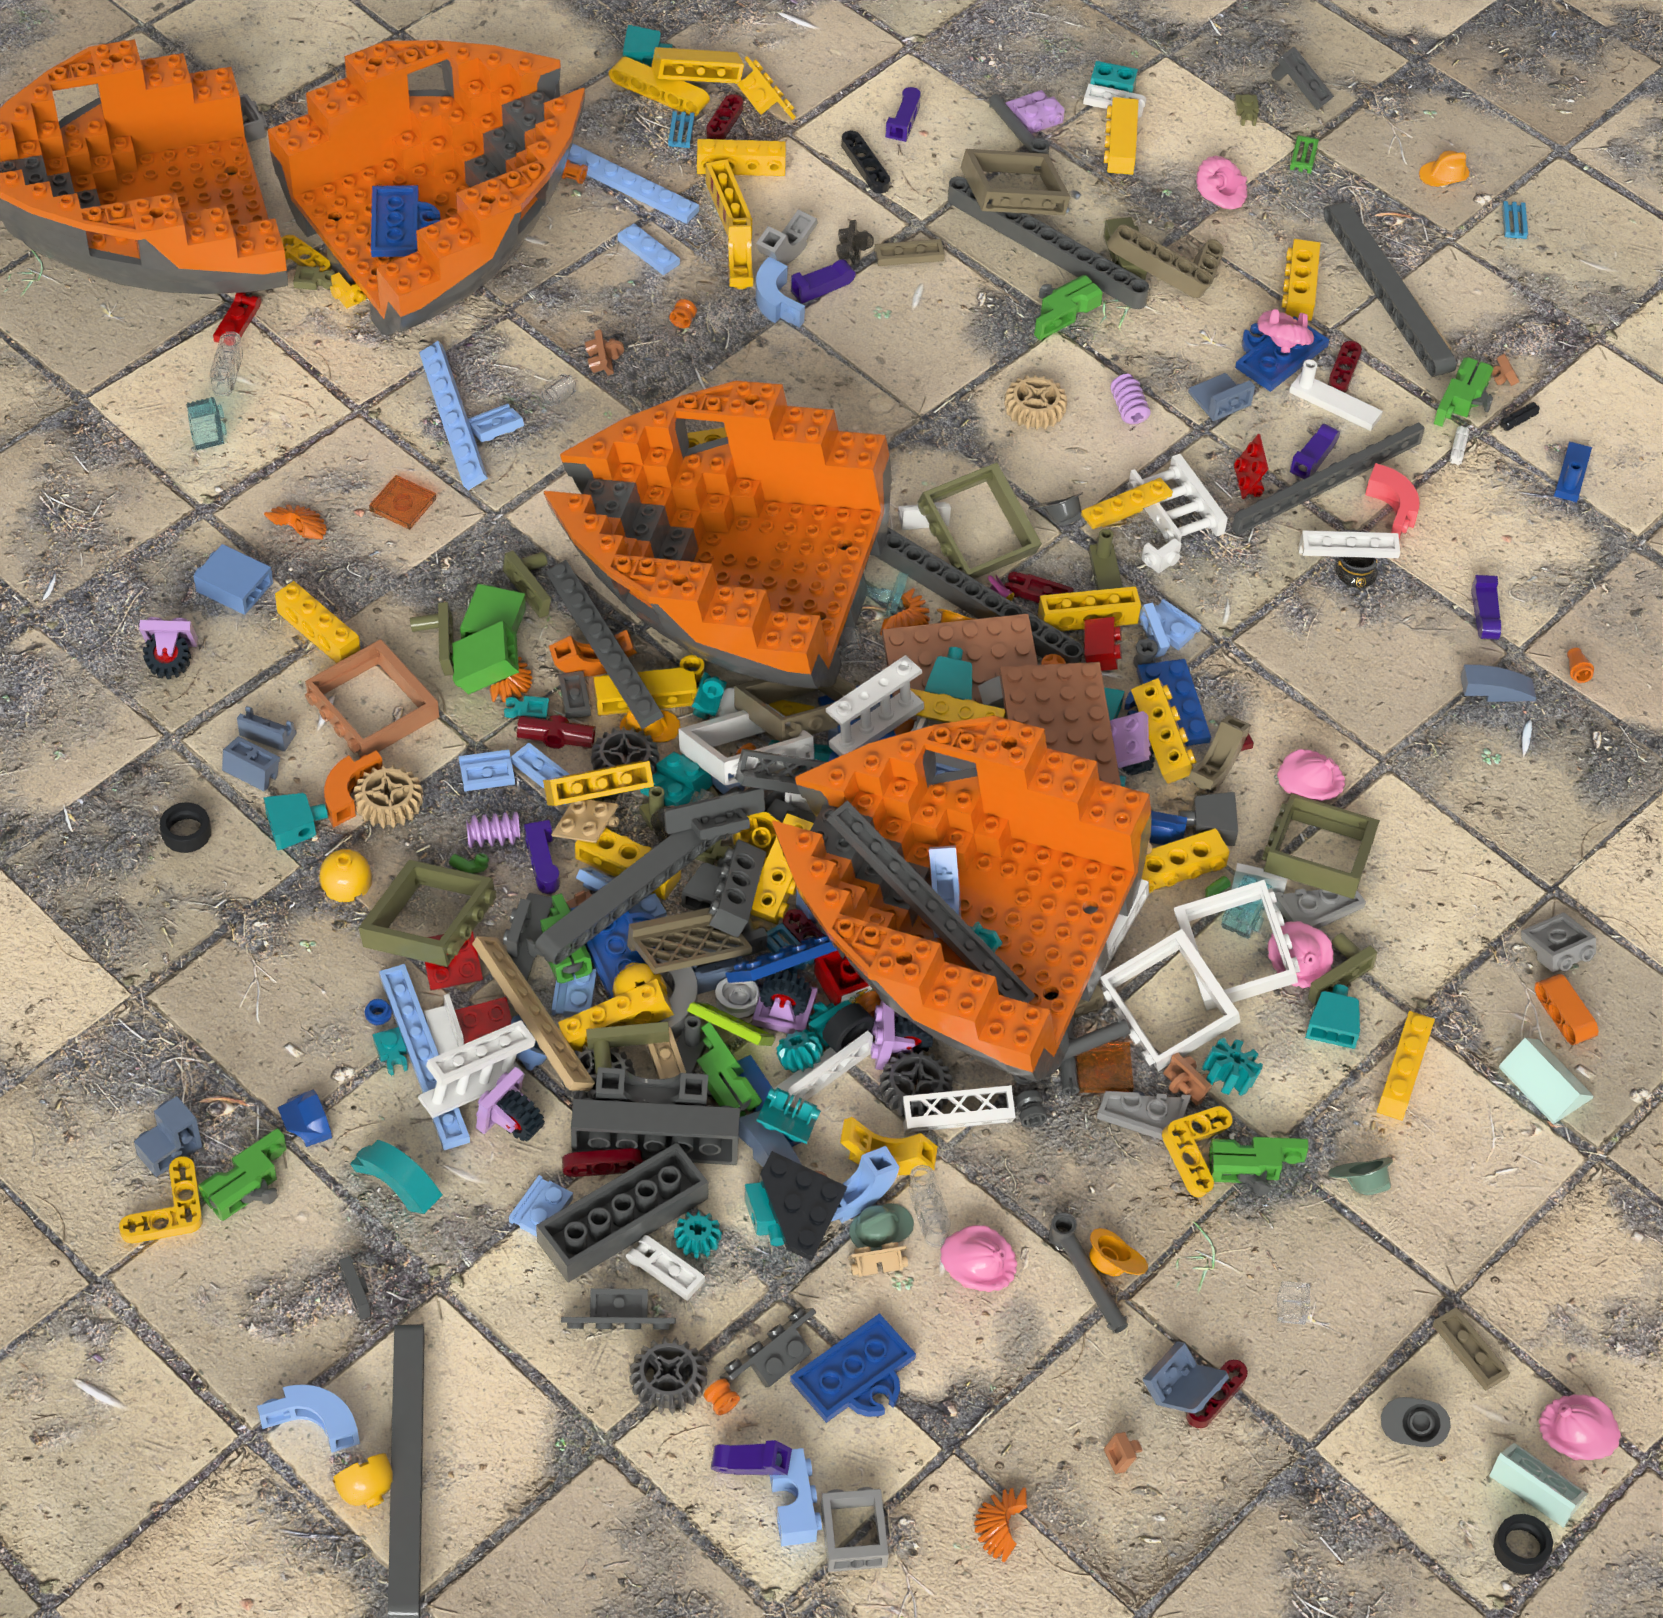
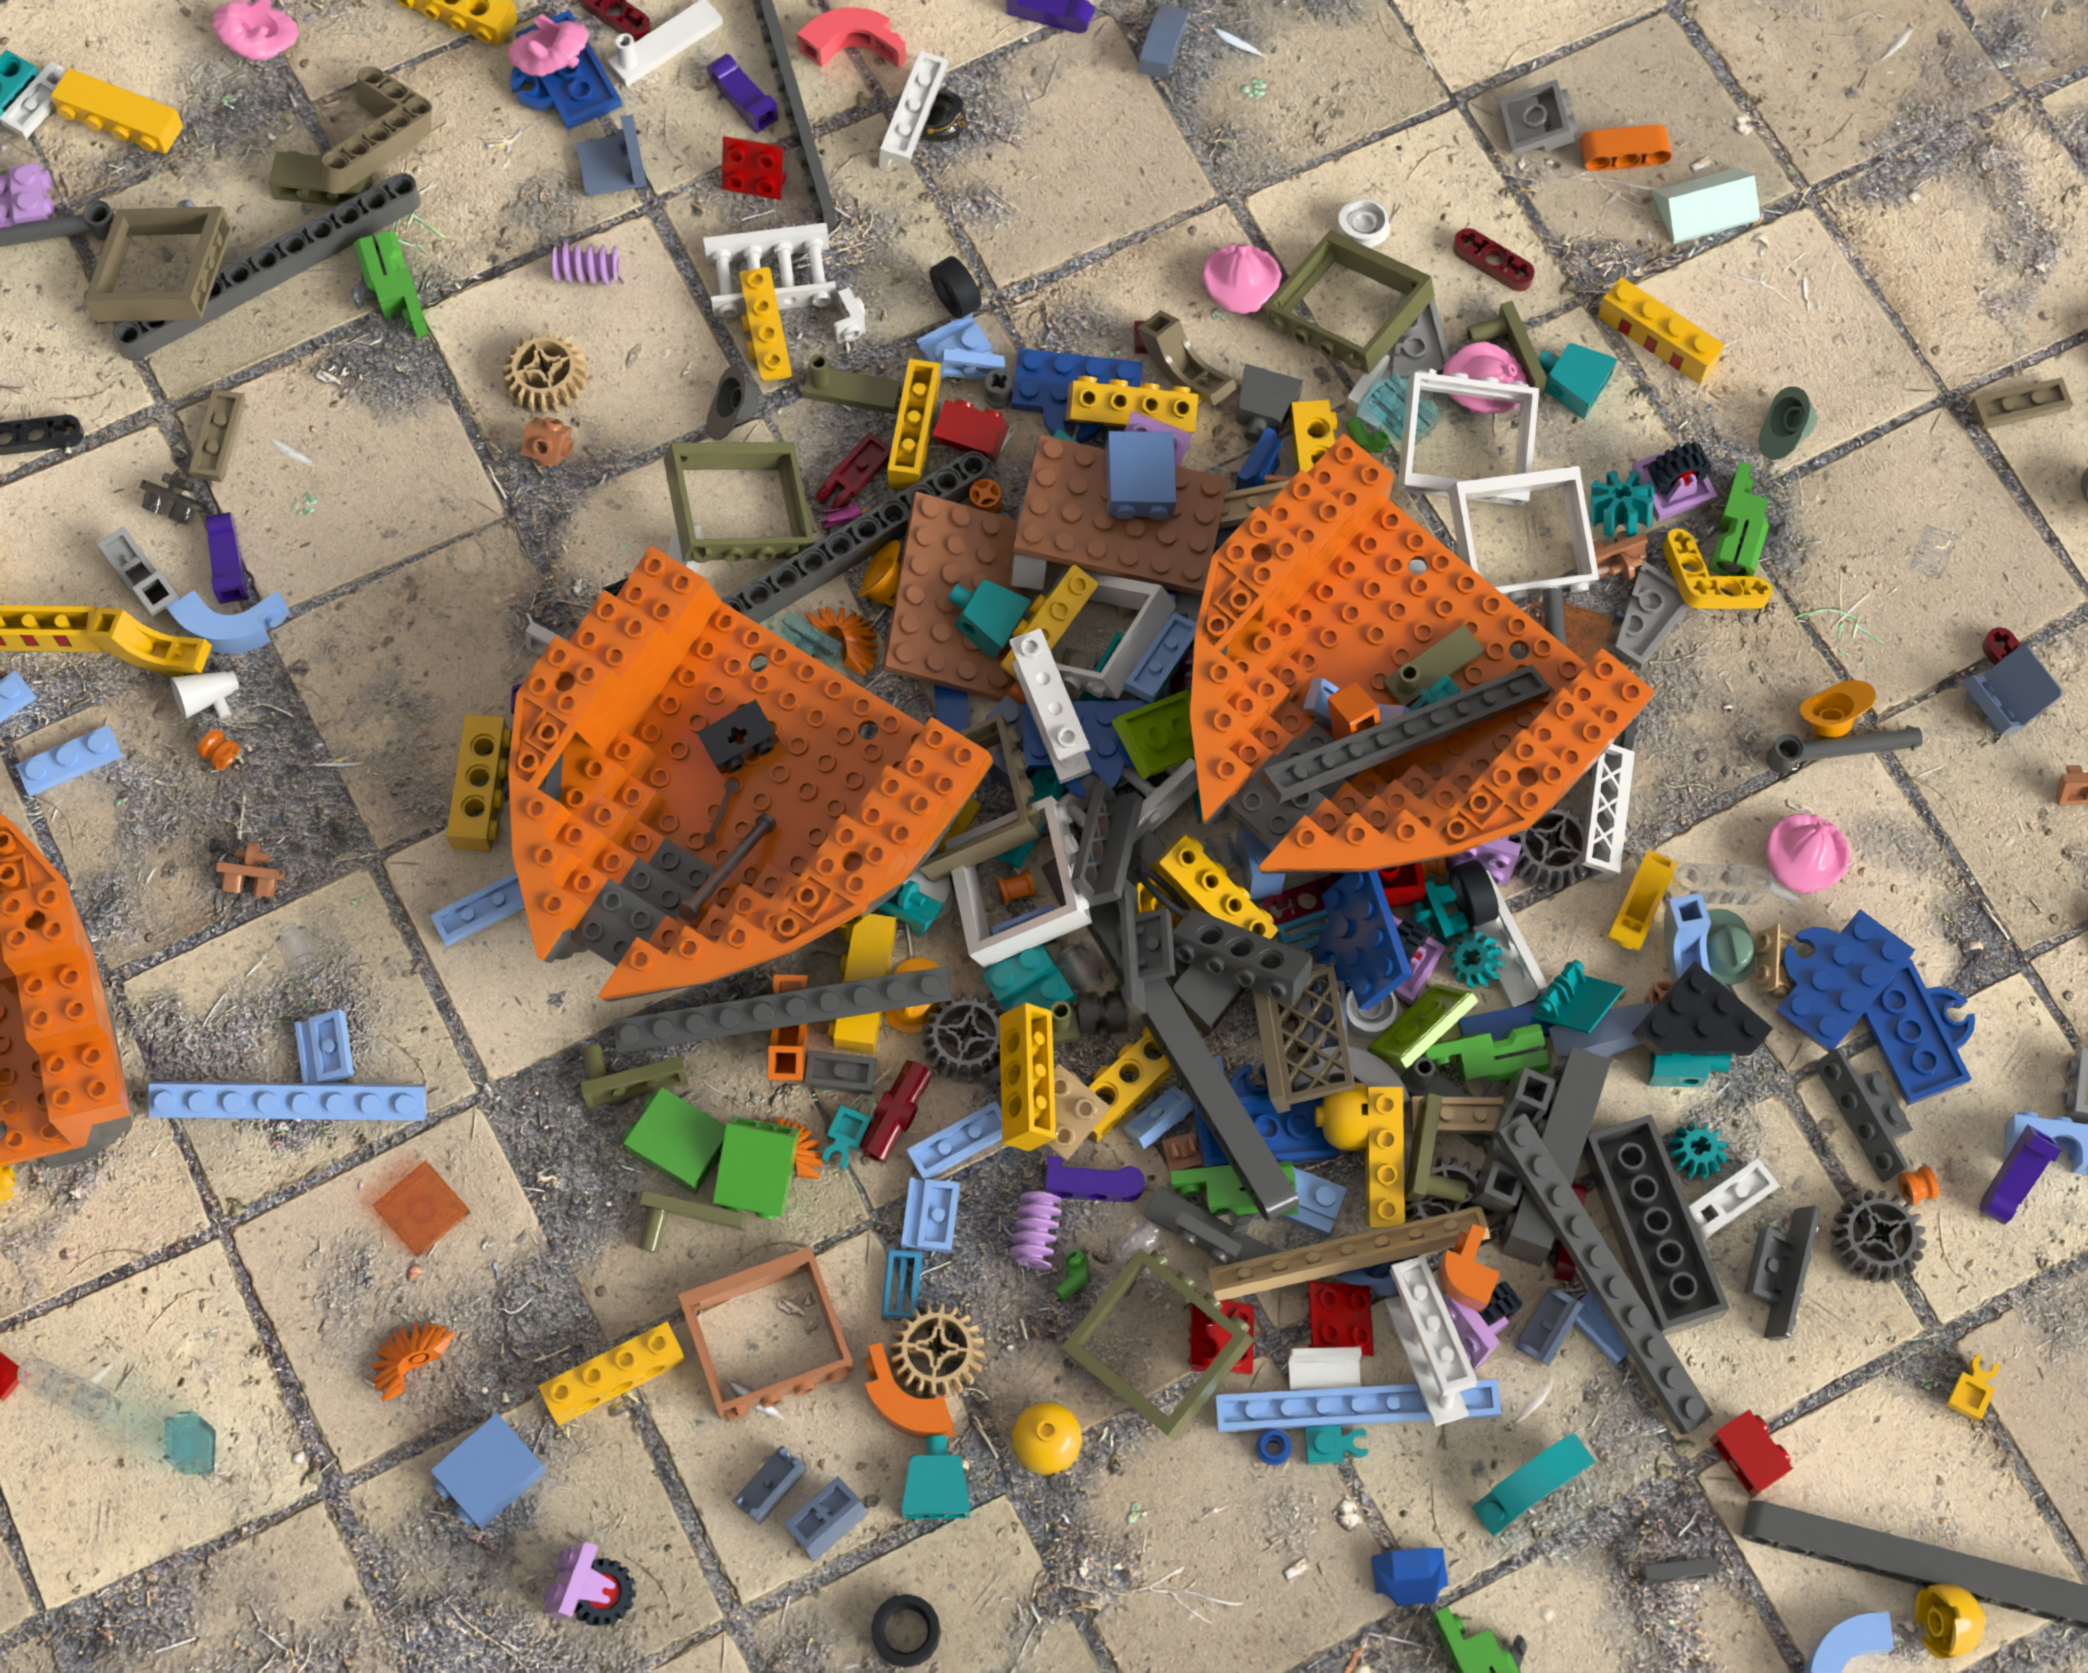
camera: 70 degrees left, 15 degrees up
none -> white piece [170,671,239,720]
none -> nougat brick [520,417,574,466]
none -> flat silver bar [678,813,776,922]
none -> black brick [697,699,780,775]
none -> clear smoke hinge [703,779,739,845]
none -> dark azure tile [881,1249,923,1322]
none -> black tyre [929,256,982,319]
none -> medium blue brick [1105,431,1176,520]
none -> clear brick [1110,1220,1162,1267]
none -> black tyre [1134,865,1190,917]
none -> orange brick [1327,682,1381,741]
none -> white piece [1338,199,1390,248]
none -> olive piece [1383,624,1484,707]
none -> orange brick [1438,1224,1500,1312]
none -> dark red beam [1453,228,1535,291]
none -> dark grey plate [1493,1113,1714,1435]
none -> sand blue hinge [1515,1286,1584,1367]
none -> plate [1631,442,1718,522]
none -> red brick [1709,1409,1793,1499]
none -> blue plate [1776,909,1915,1053]
none -> yellow plate [1946,1353,1999,1422]

